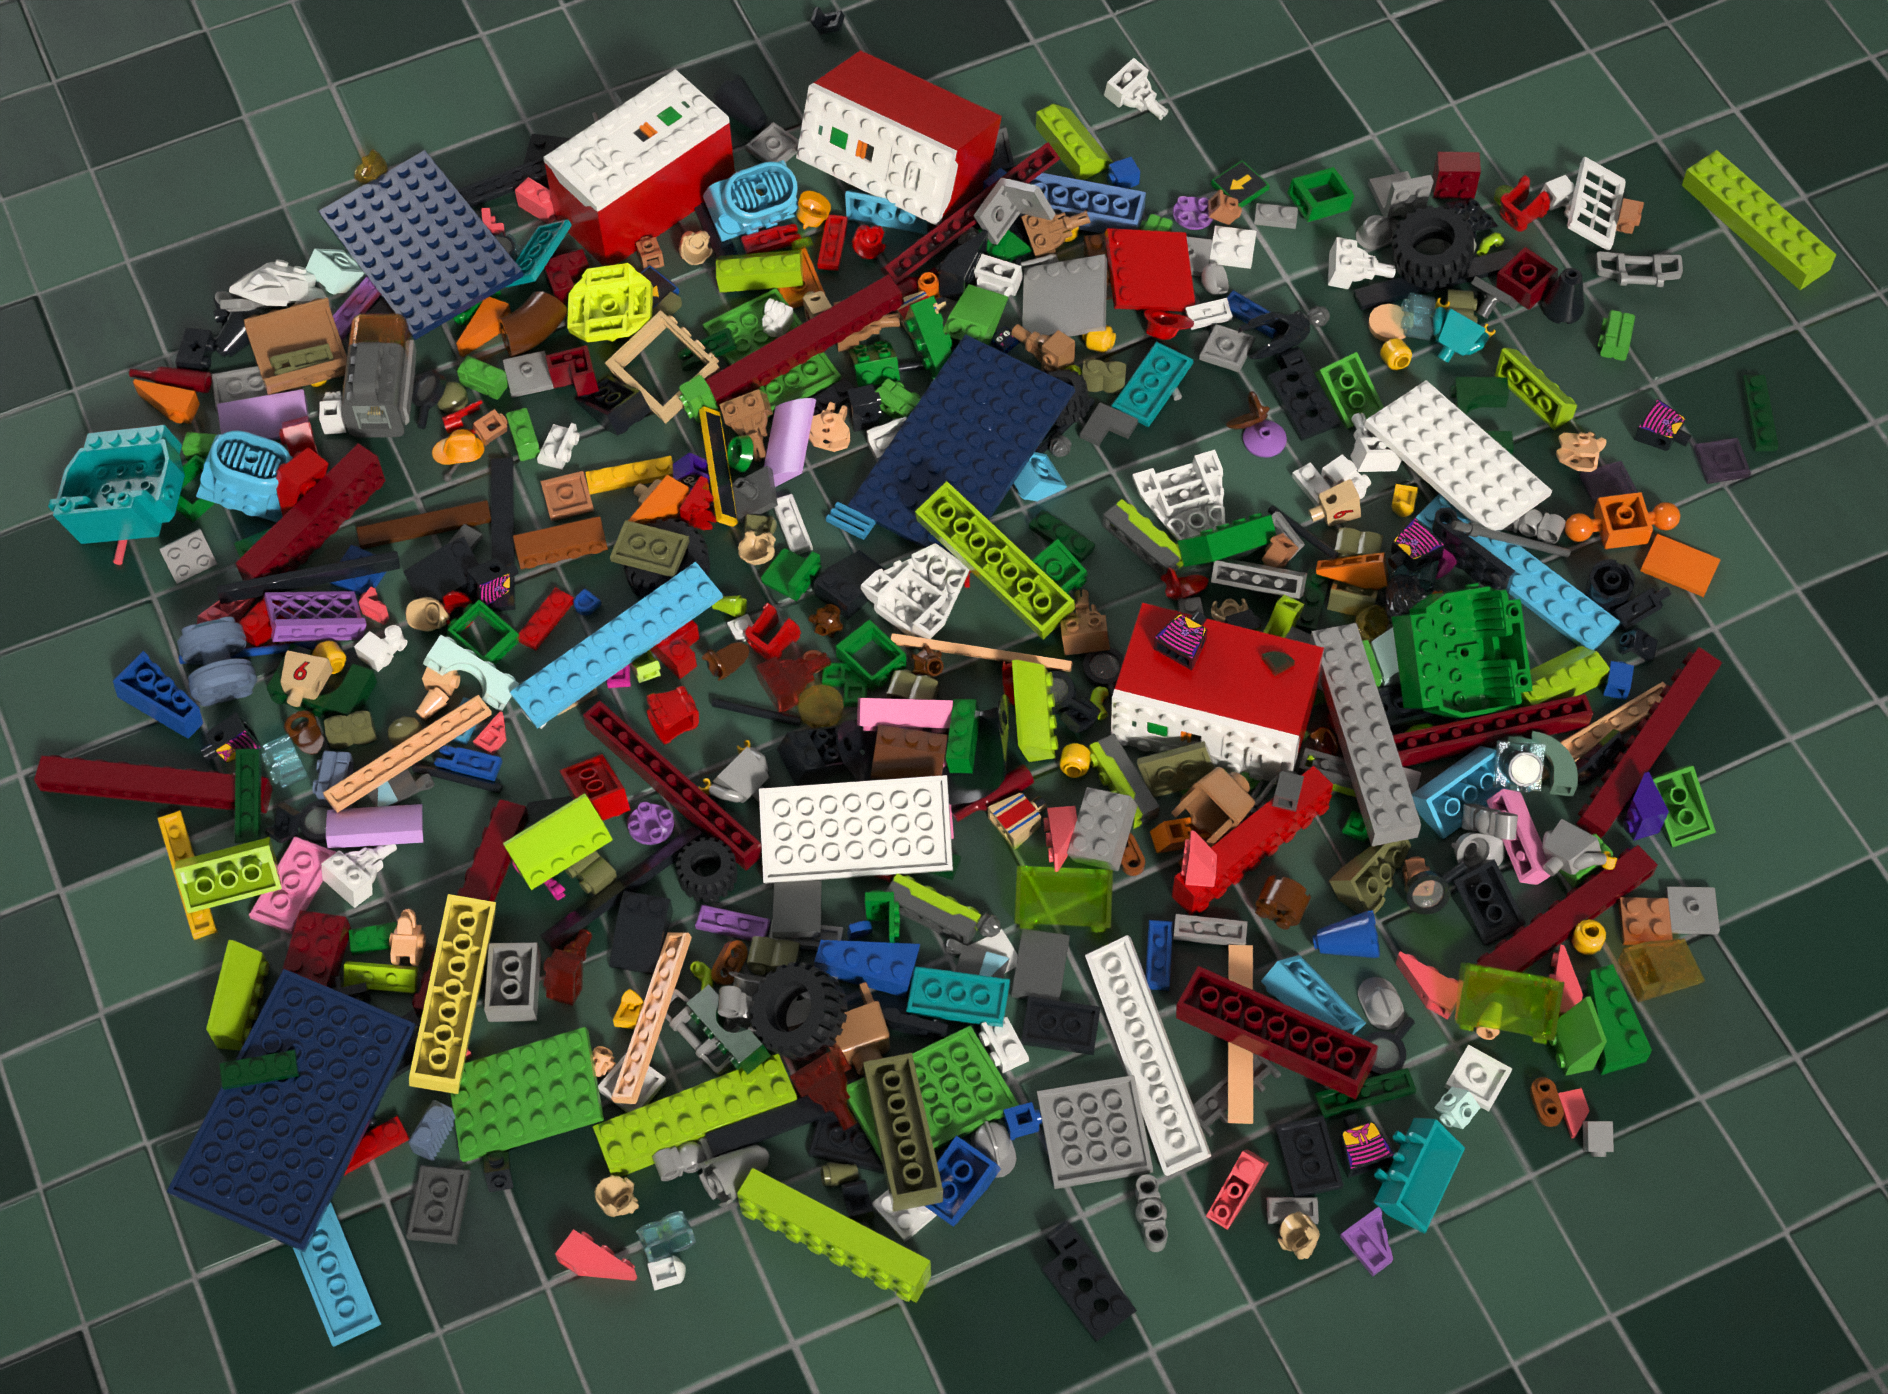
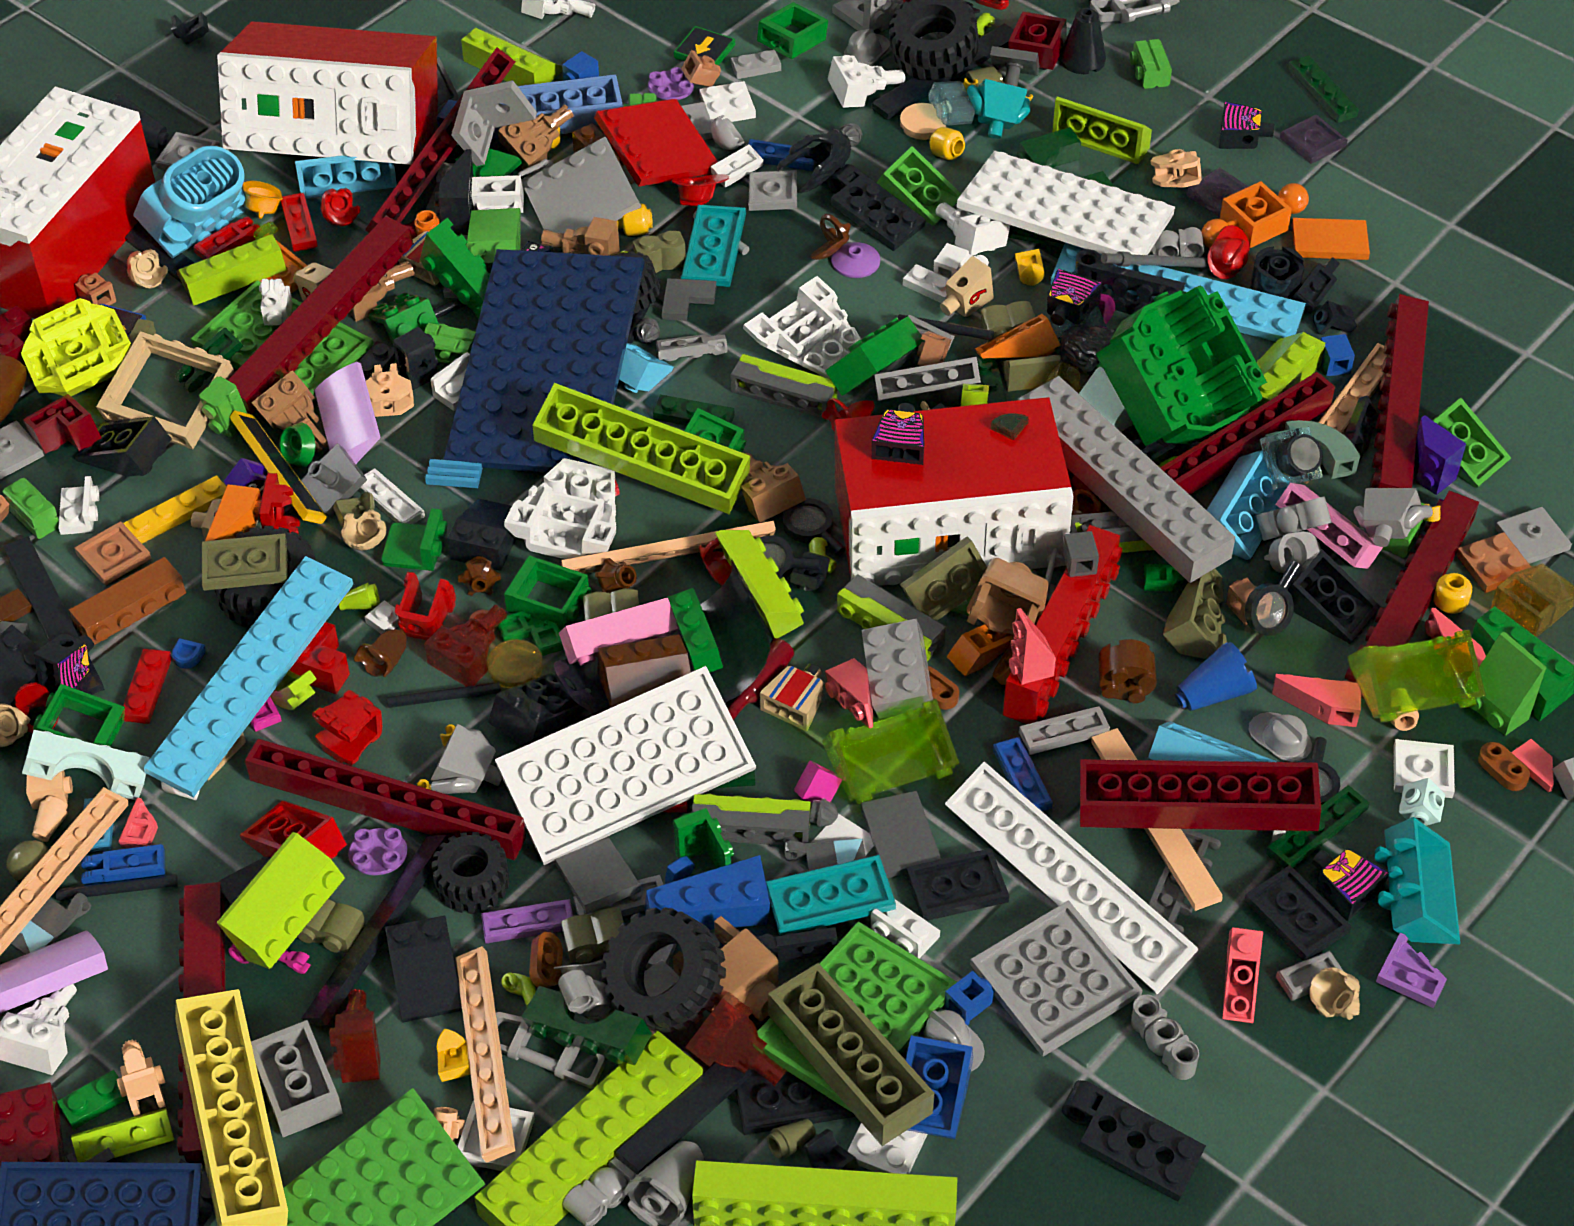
camera: 25 degrees left, 10 degrees down
yellow head [1059,743,1091,778] -> none
none -> light grey hinge [655,334,727,361]
none -> dark pink panel [794,760,843,803]
none -> red piece [1207,225,1250,279]

